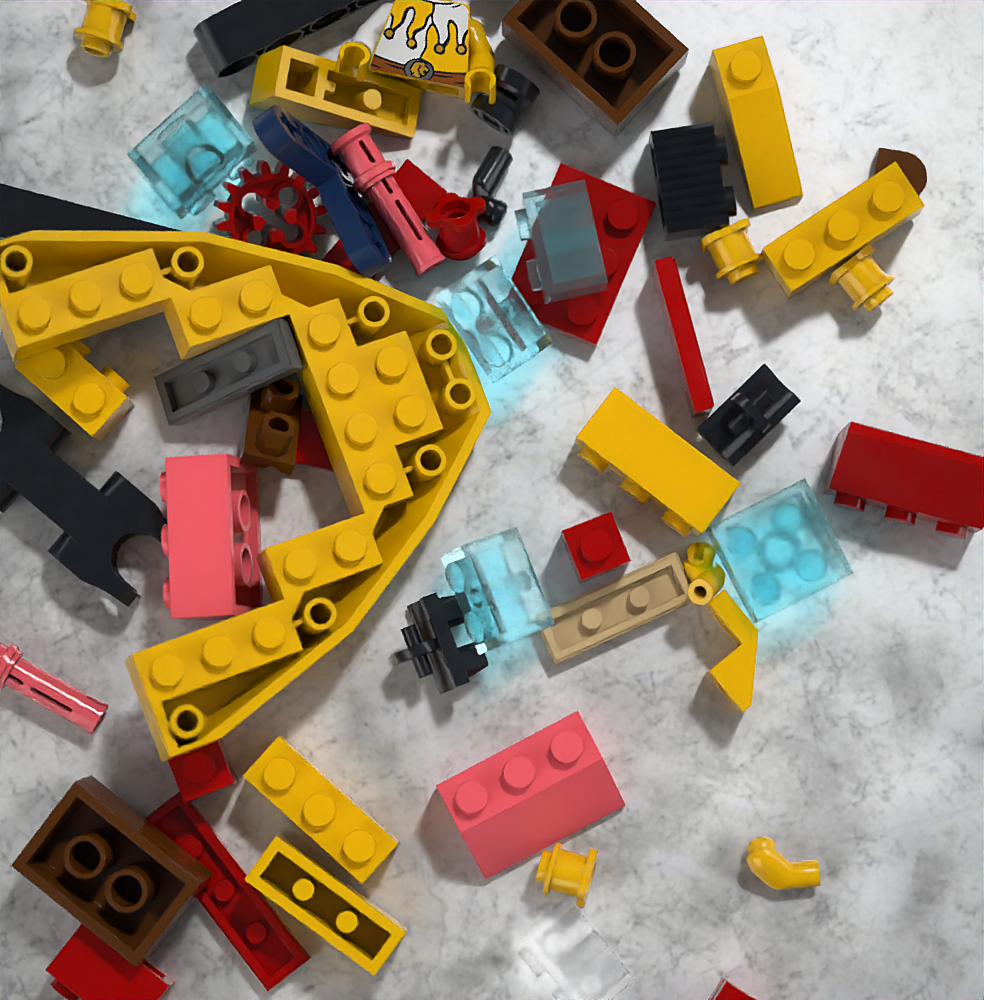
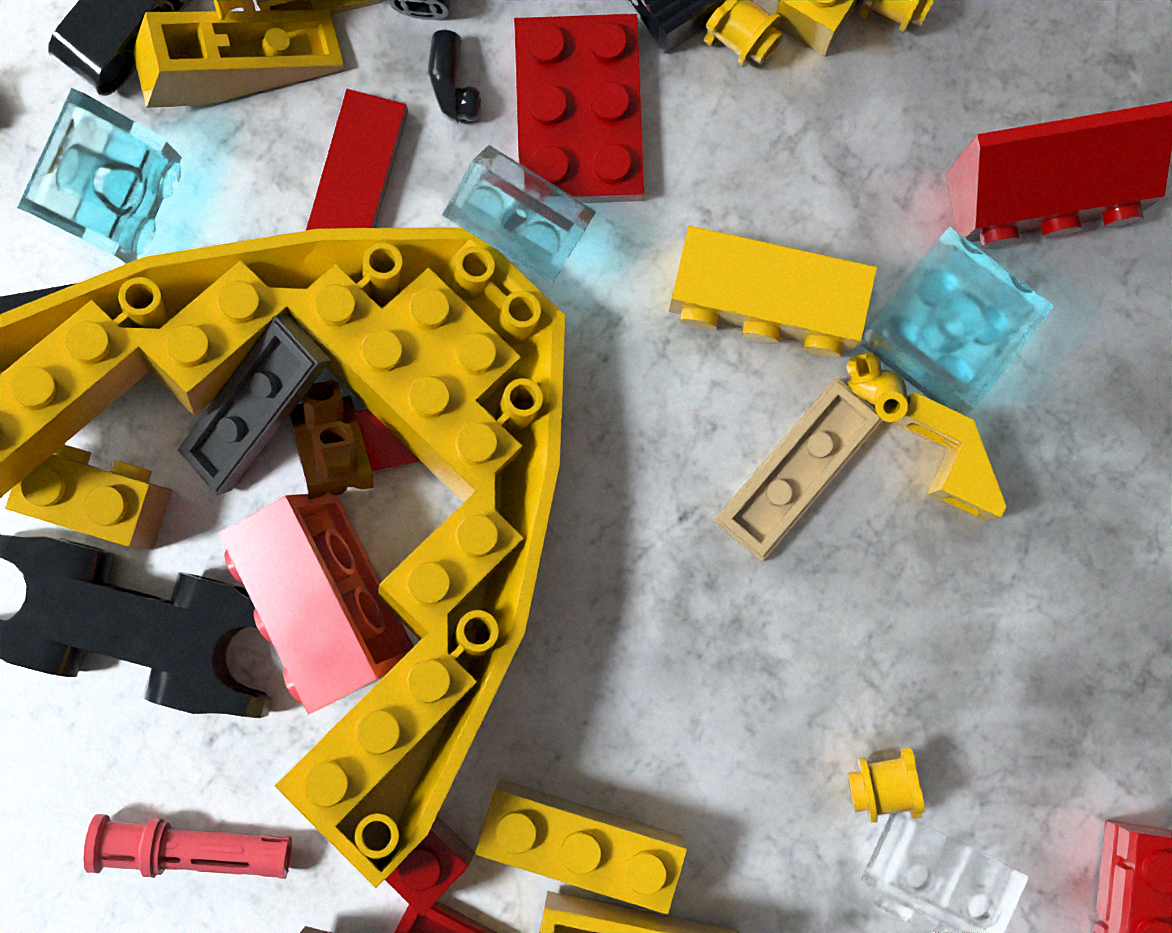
camera: 20 degrees left, 0 degrees up
red gear [213,159,327,256] -> none
dark blue beam [252,104,392,278] -> none
coral pin [329,123,446,277] -> none
black hips [394,593,488,695] -> none
red brick [425,193,487,261] -> none
coral slope [436,711,625,879] -> none
clear light blue brick [441,527,555,655] -> none
clear light blue brick [514,179,608,304] -> none
red brick [560,511,631,584] -> none
red tile [651,256,715,418] -> none
black hips [696,363,801,468] -> none
yellow arm [746,836,821,890] -> none

